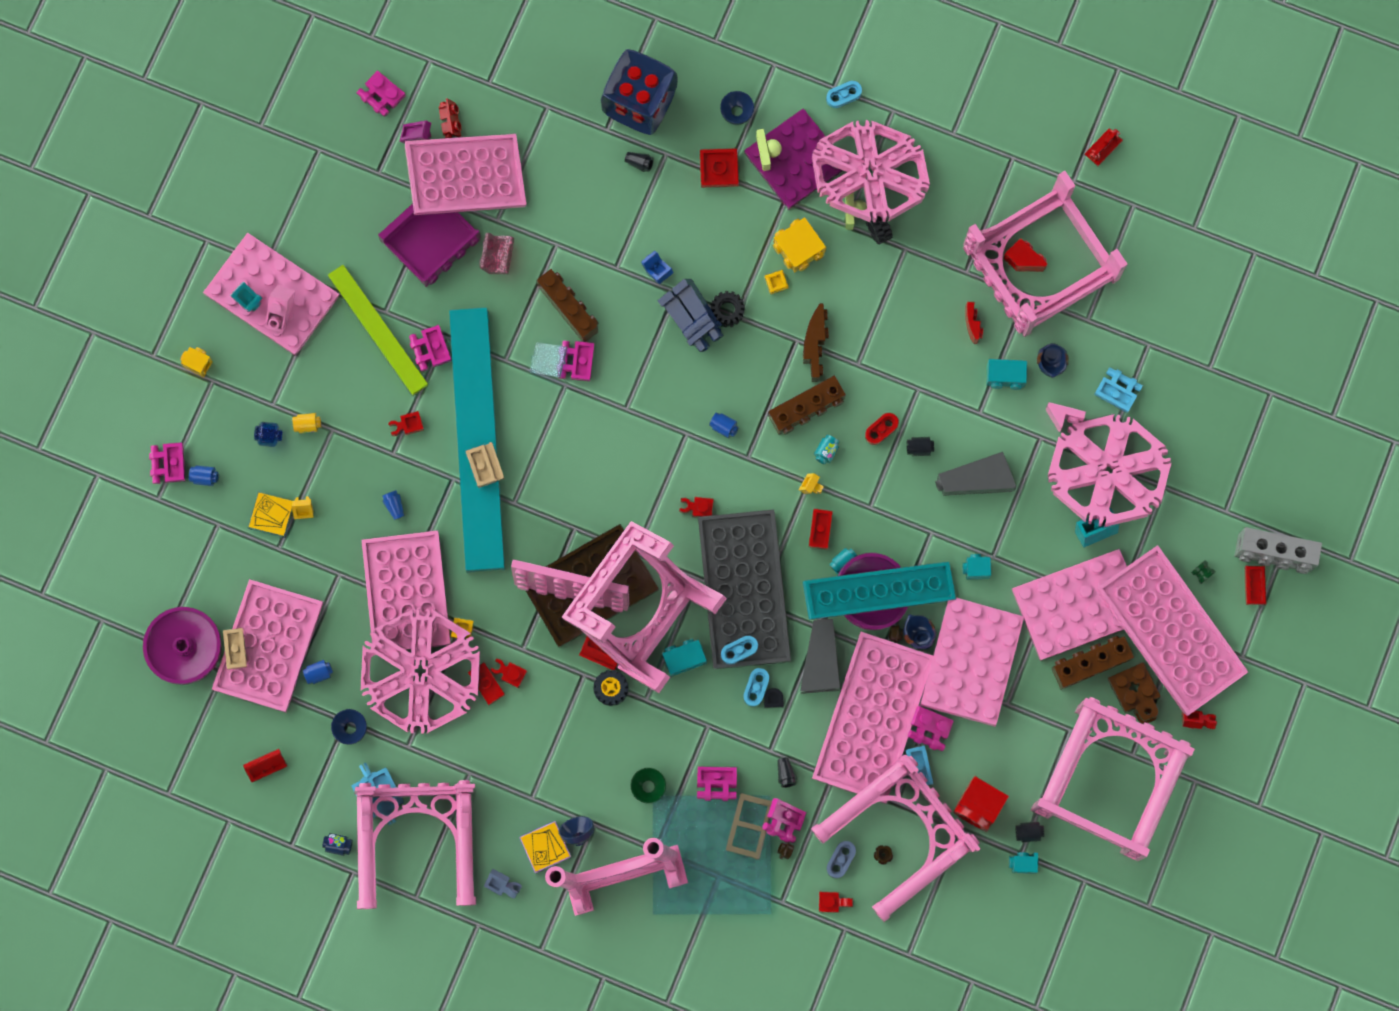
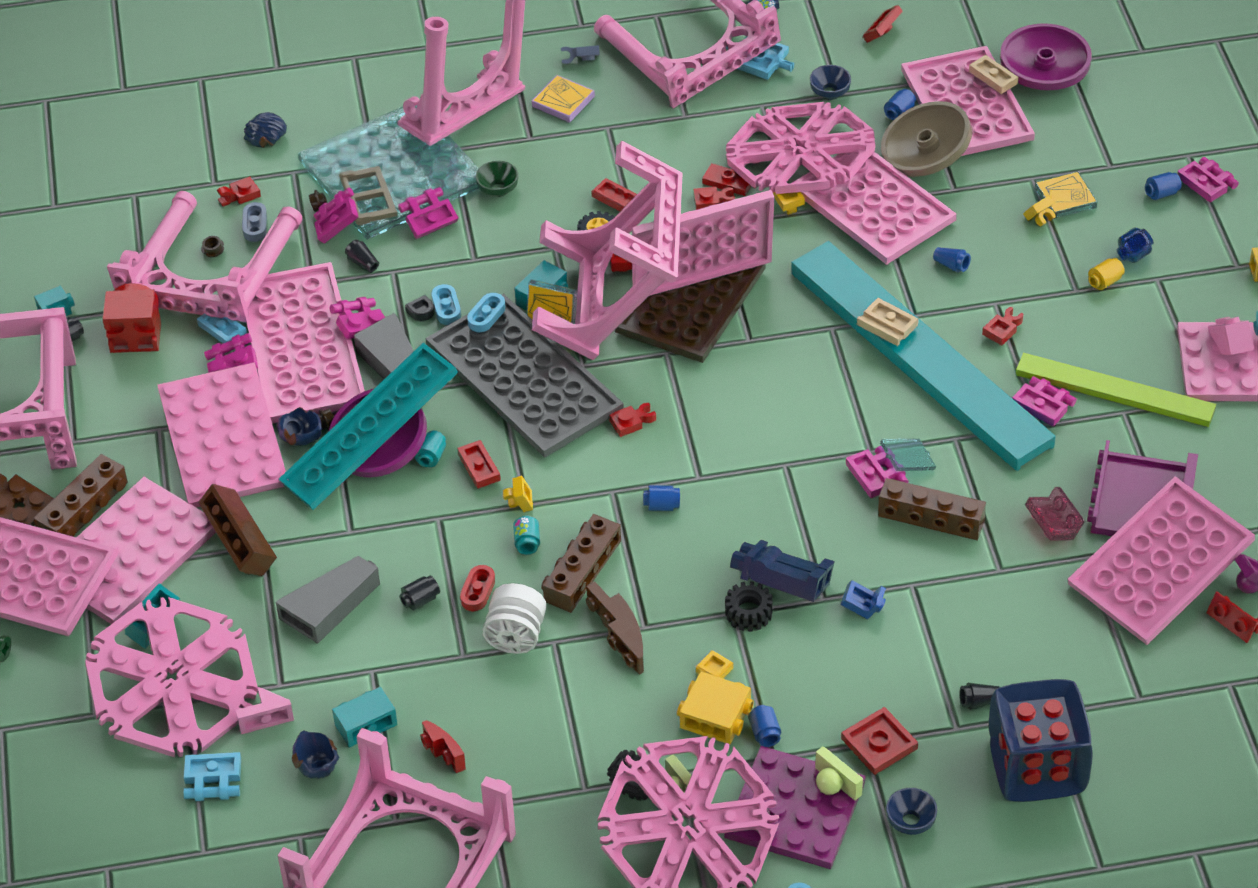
camera: 150 degrees right, 30 degrees down
dark blue piece [558,816,594,846] -> none
teal brick [962,554,991,580] -> none
red slope [1003,238,1048,272] -> none
none -> reddish brown brick [198,484,277,576]
none -> dark blue hair [244,112,287,148]
none -> dark pink plate [329,297,385,339]
none -> white wheel [483,583,546,654]
none -> yellow tile [527,279,577,324]
none -> red plate [591,178,637,212]
none -> blue brick [748,705,781,747]
none -> dark tan dish [881,101,972,177]

